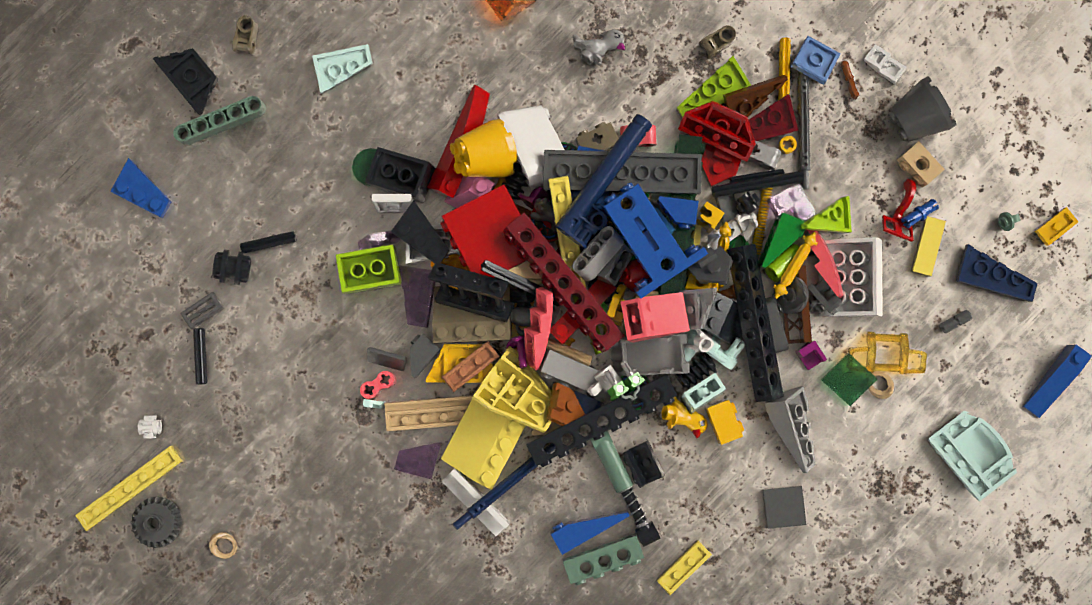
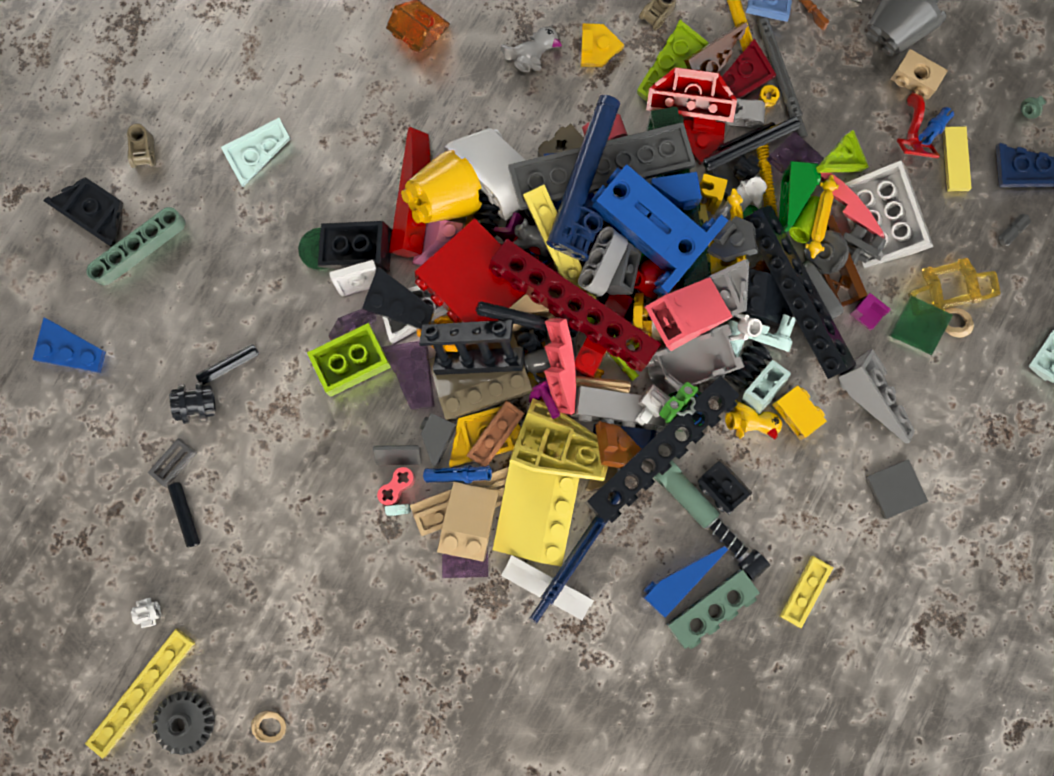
camera: 15 degrees left, 5 degrees down
none -> blue pin [423,465,492,483]
none -> tan slope [437,482,499,561]
none -> yellow plate [581,23,624,67]

